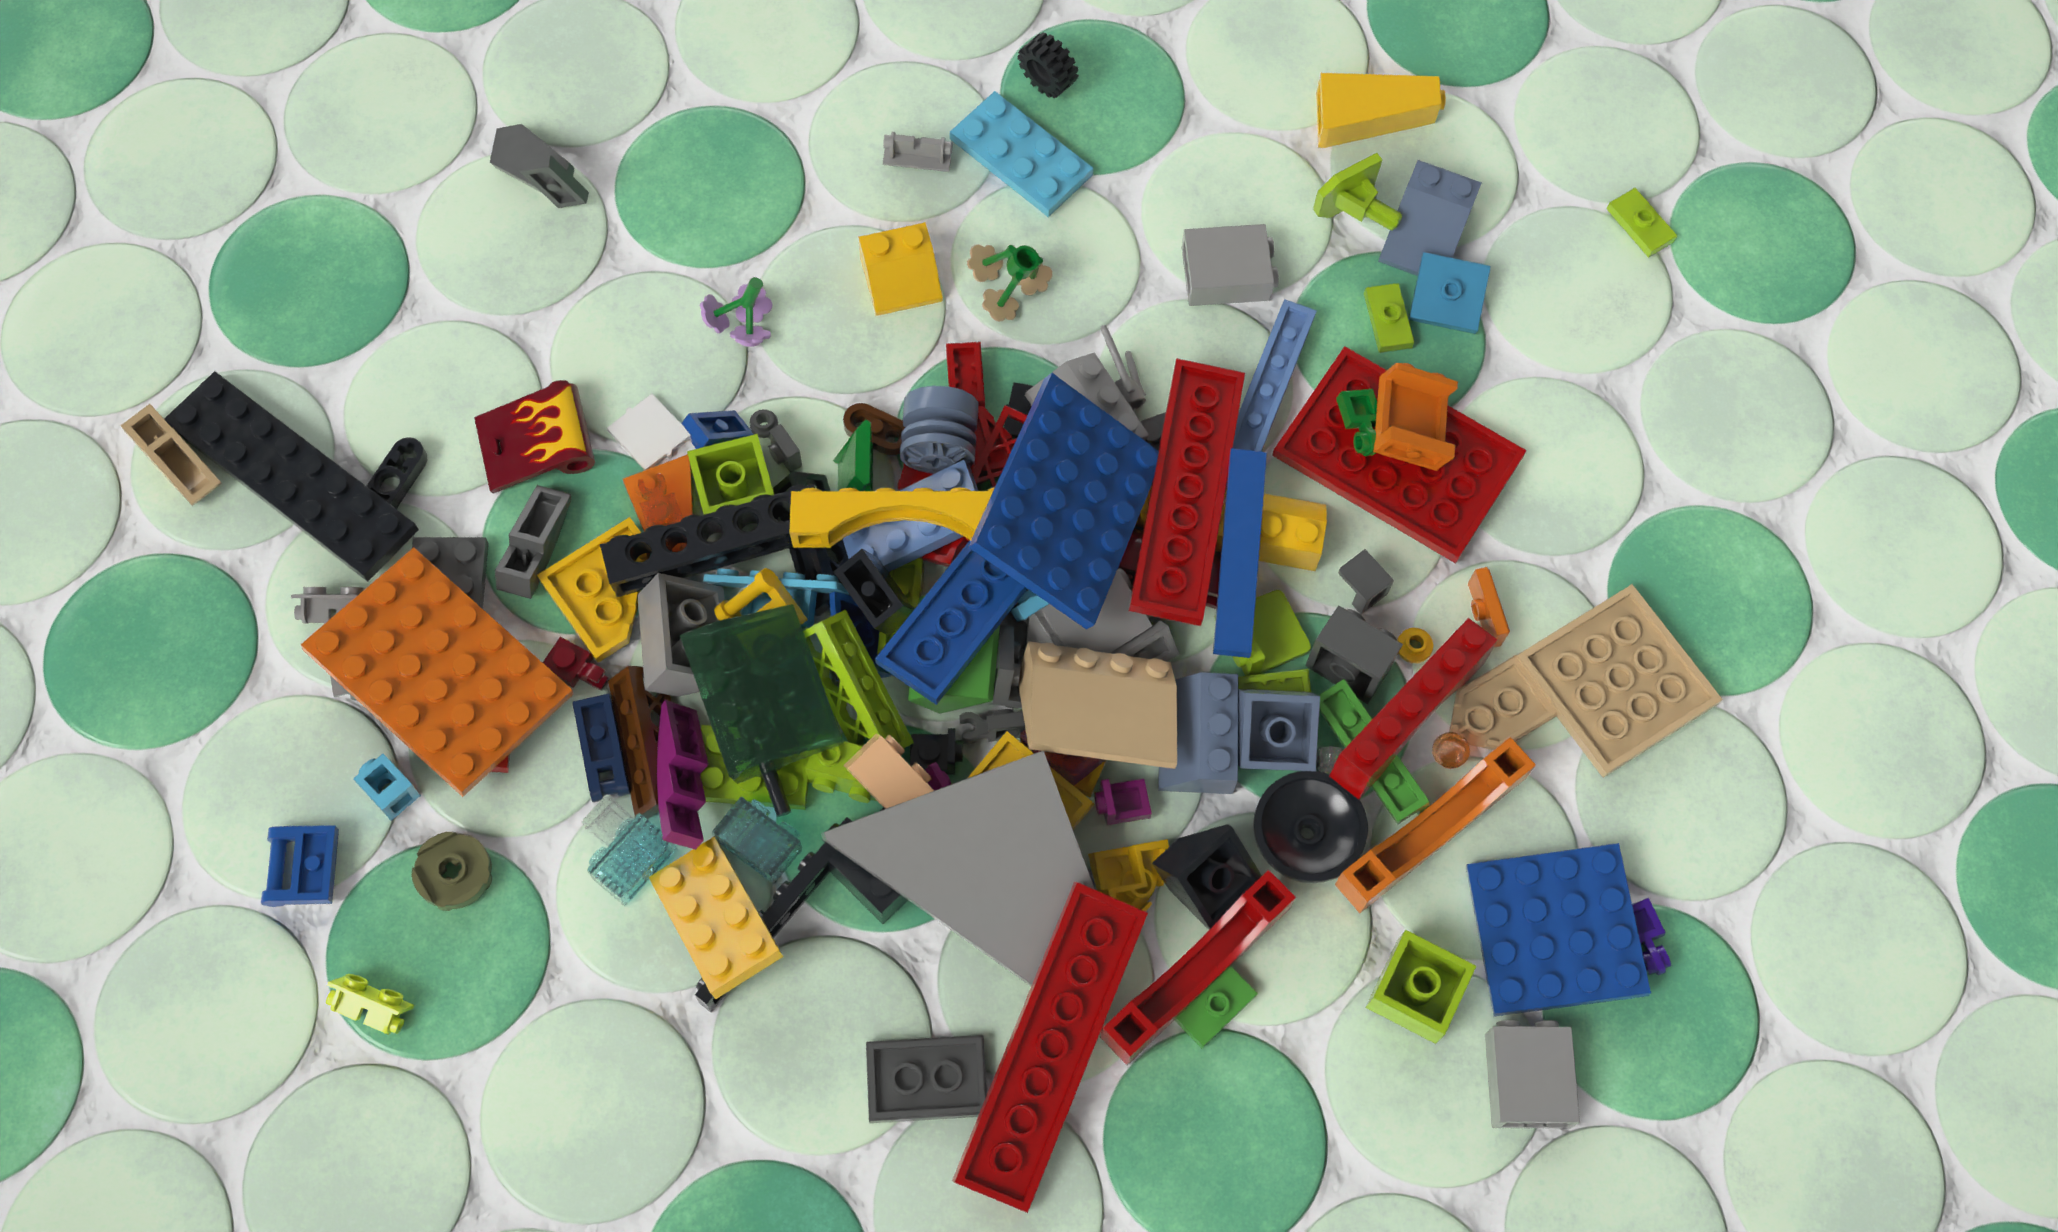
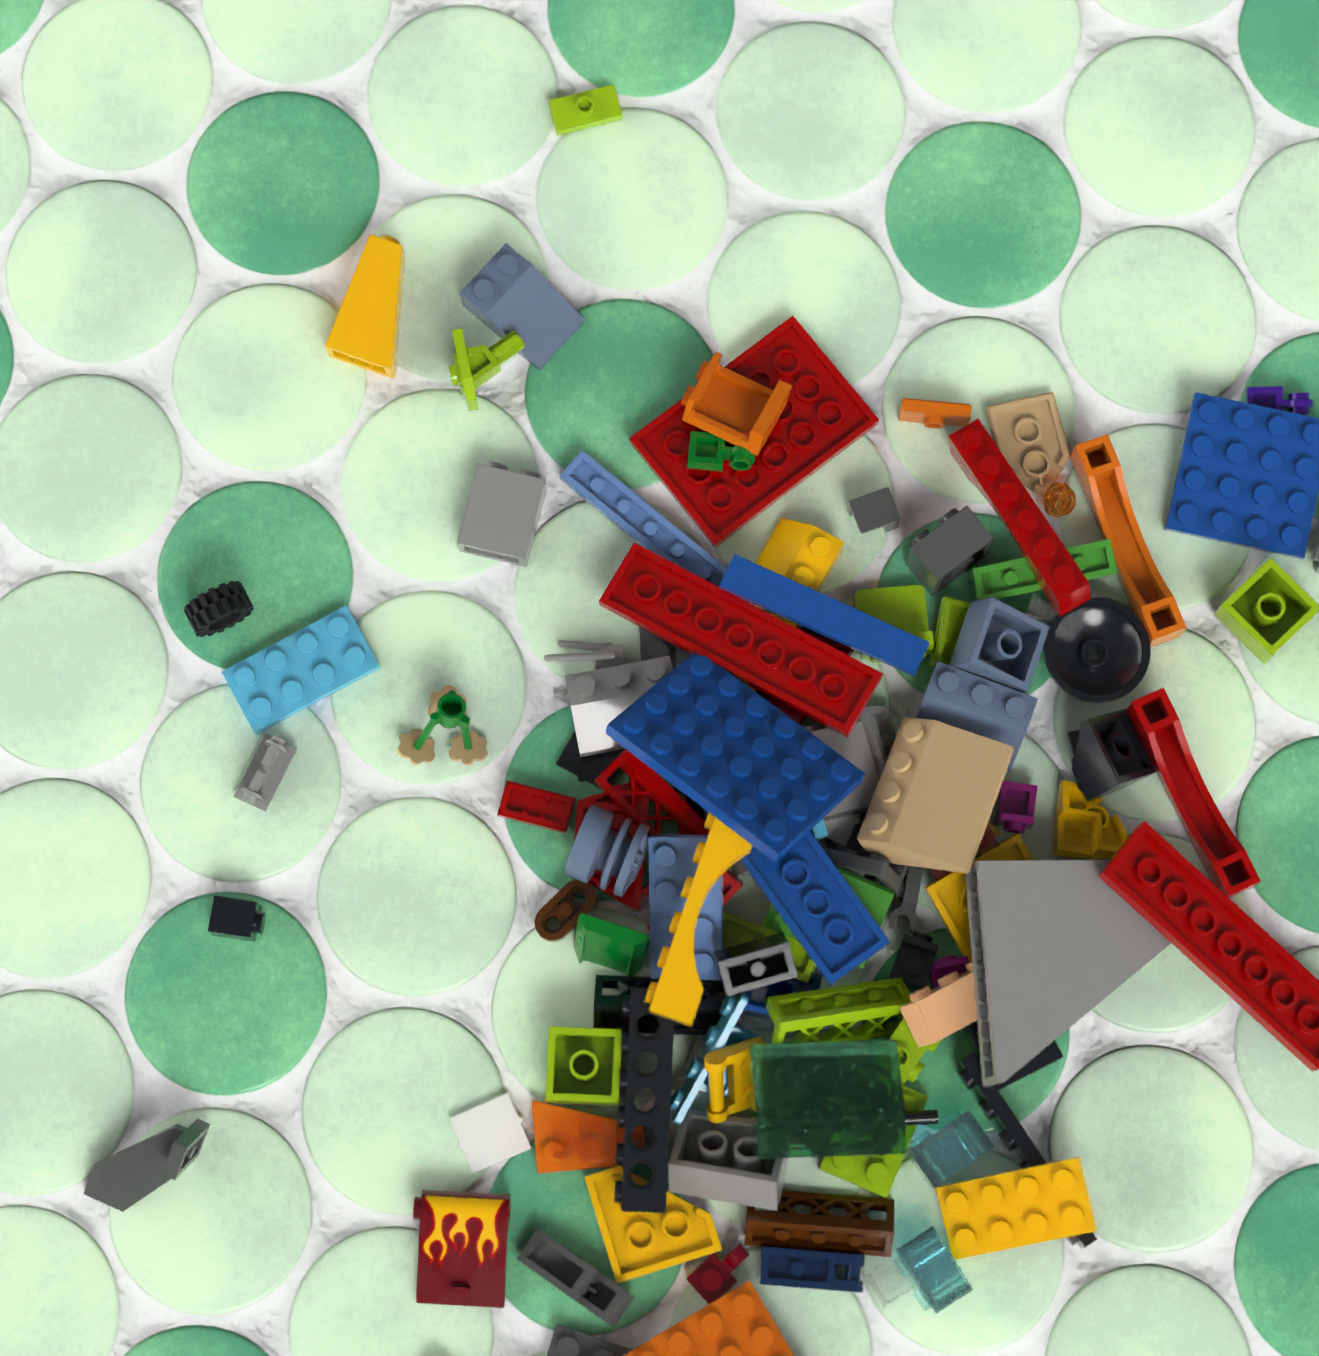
camera: 65 degrees left, 10 degrees up
magenta slope [657,700,708,850] -> none
blue slope [681,410,754,449] -> none
lavender plant [700,277,772,347] -> none
dark grey plate [749,409,802,473] -> none
yellow slope [858,222,943,316] -> none
dark grey tile [866,1035,987,1124] -> none
bright green plate [1175,966,1258,1049] -> none
lime plate [1364,283,1414,353] -> none
yellow plate [1397,628,1433,663] -> none
dark azure plate [1408,252,1491,334] -> none
tan plate [1516,584,1723,778] -> none
none -> black brick [208,896,266,942]

